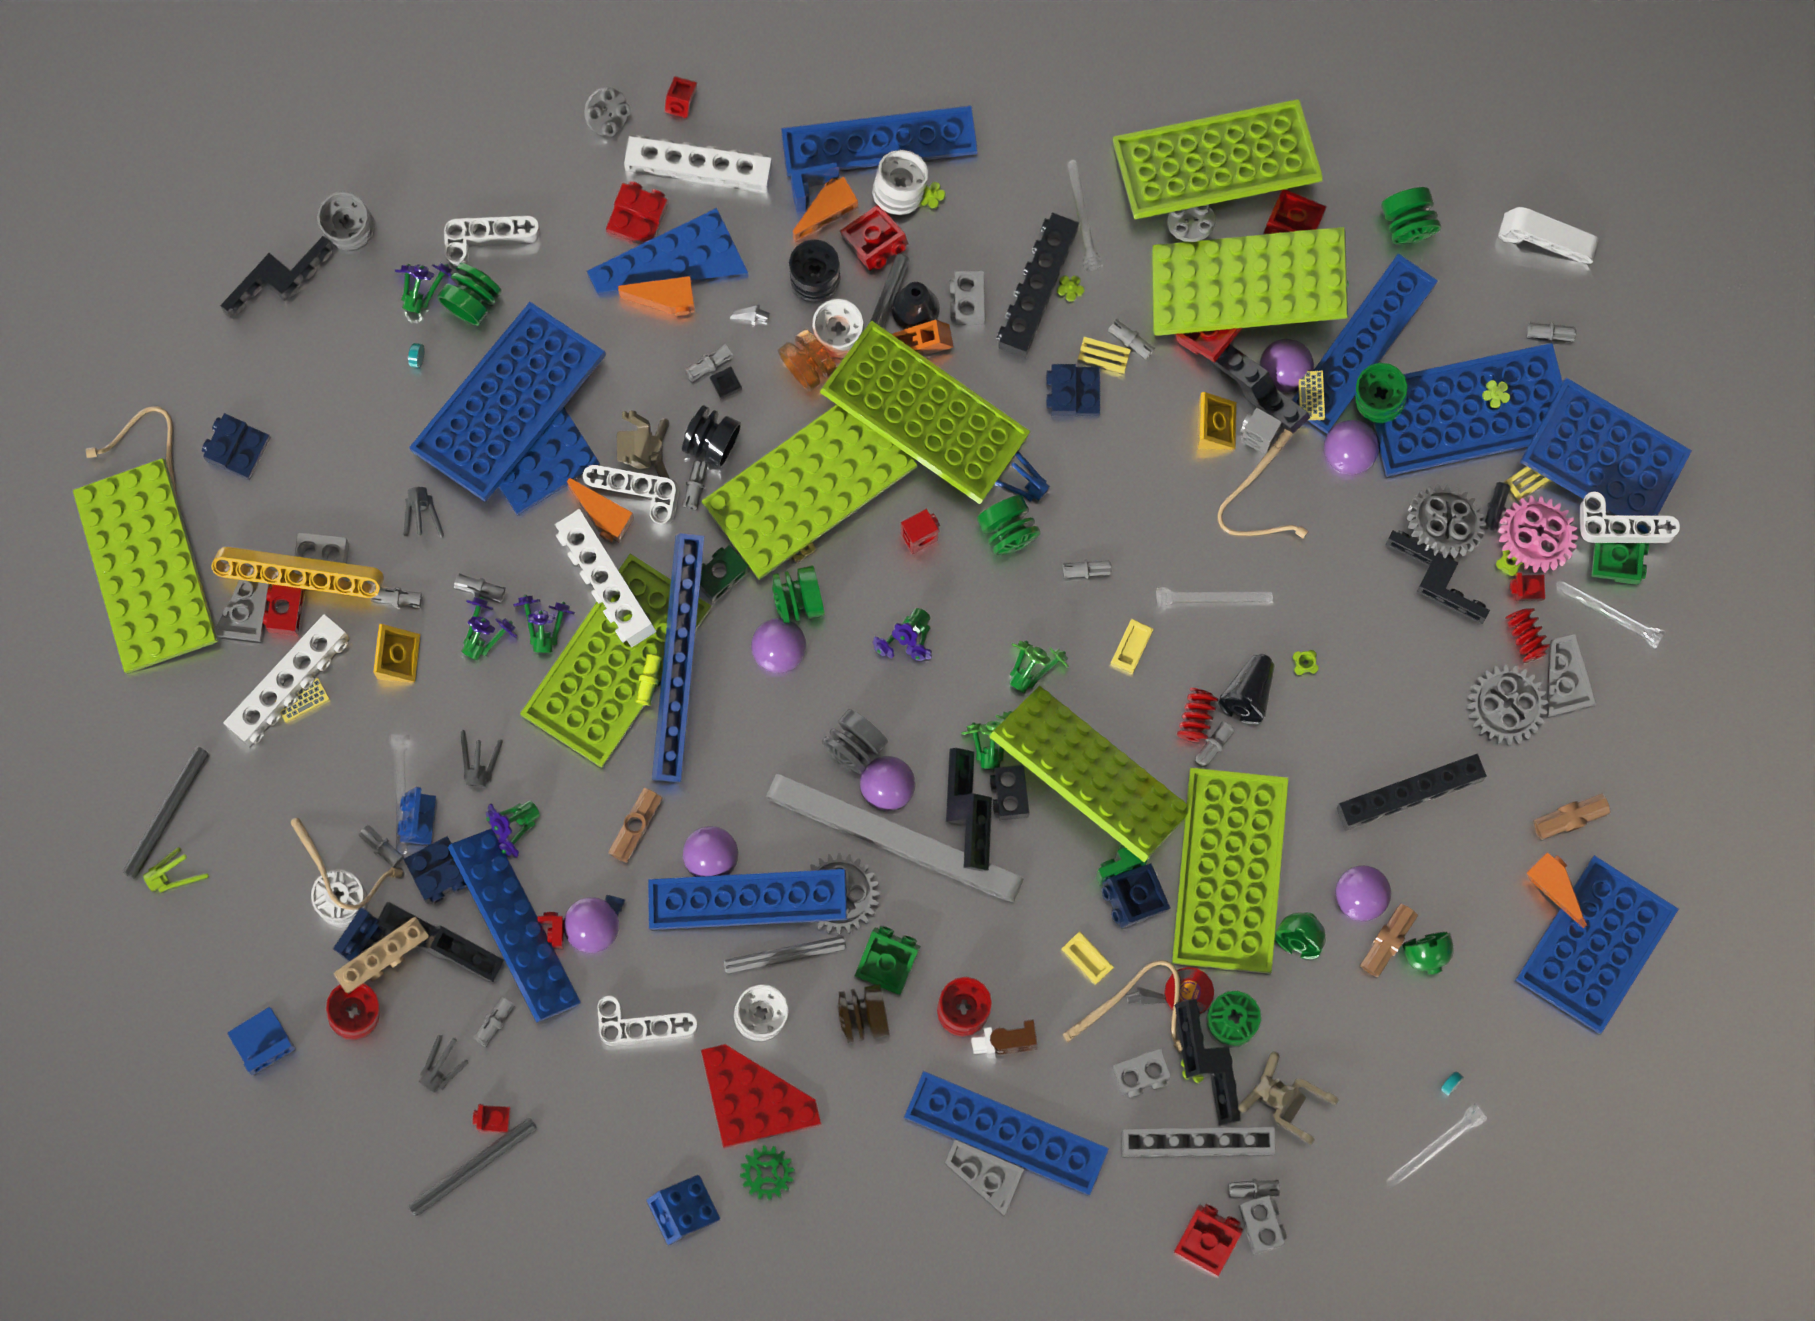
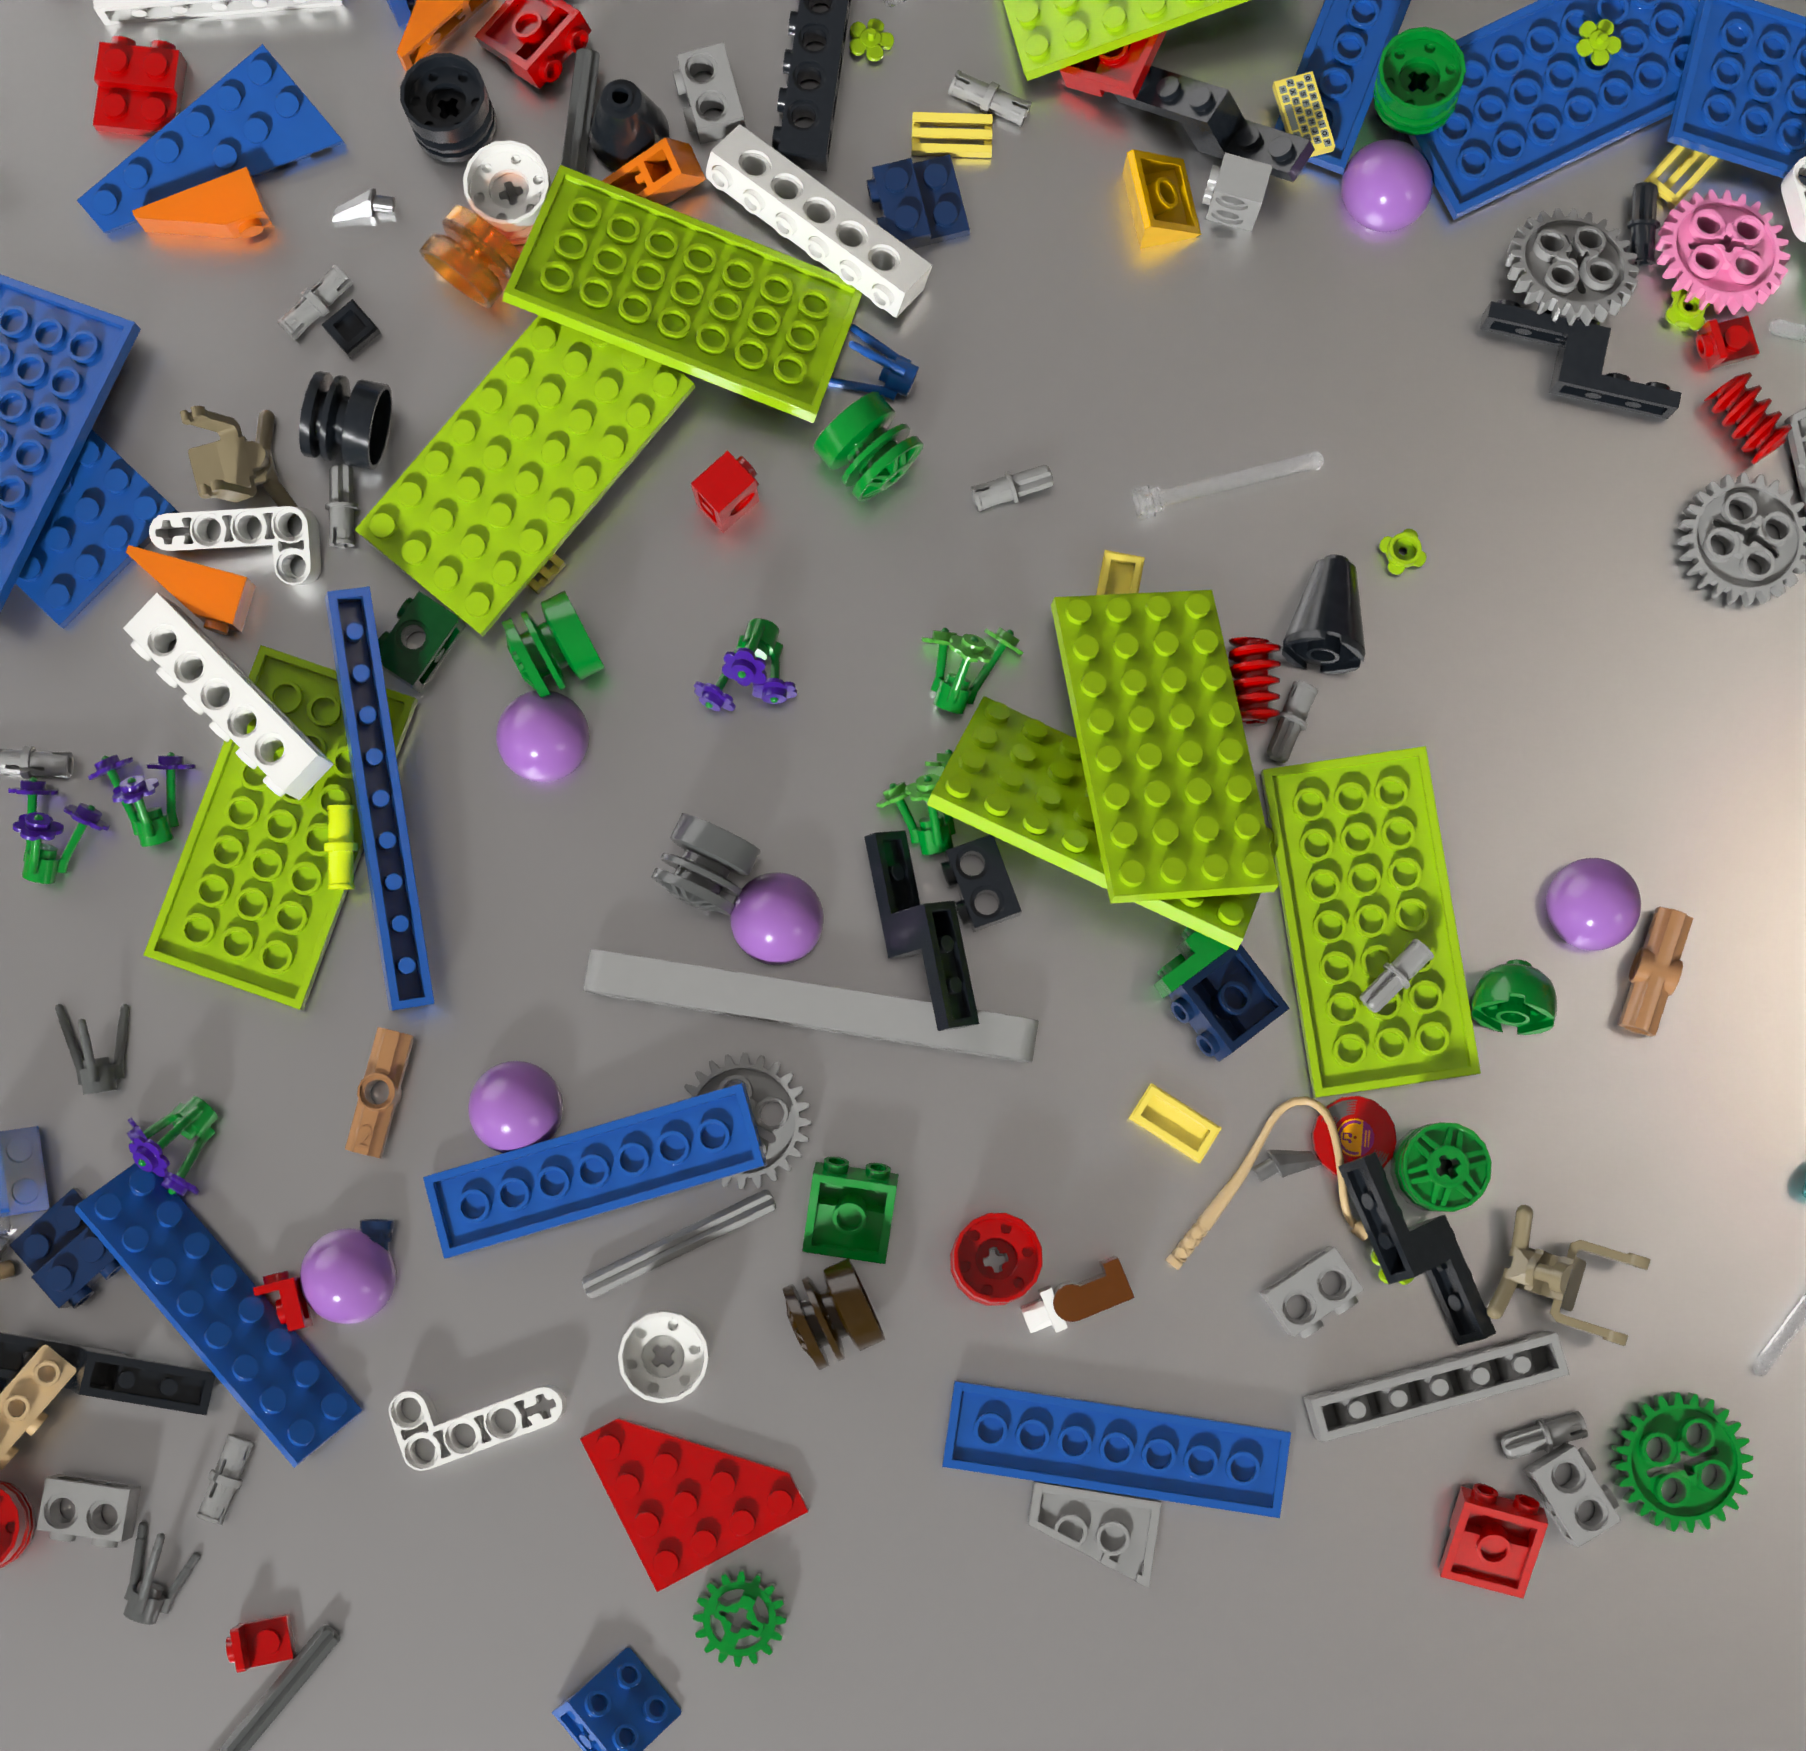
camera: 15 degrees left, 5 degrees up
tan piece [1217,429,1309,539] -> none
medium lavender piece [1260,339,1314,393] -> none
black brick [1336,753,1487,831] -> none
green cylinder [1402,932,1454,975] -> none
none -> light grey brick [36,1474,141,1548]
none -> white brick [705,124,933,318]
none -> lime plate [1051,590,1279,904]
none -> light grey axle [1360,938,1434,1013]
none -> green gear [1611,1391,1753,1533]

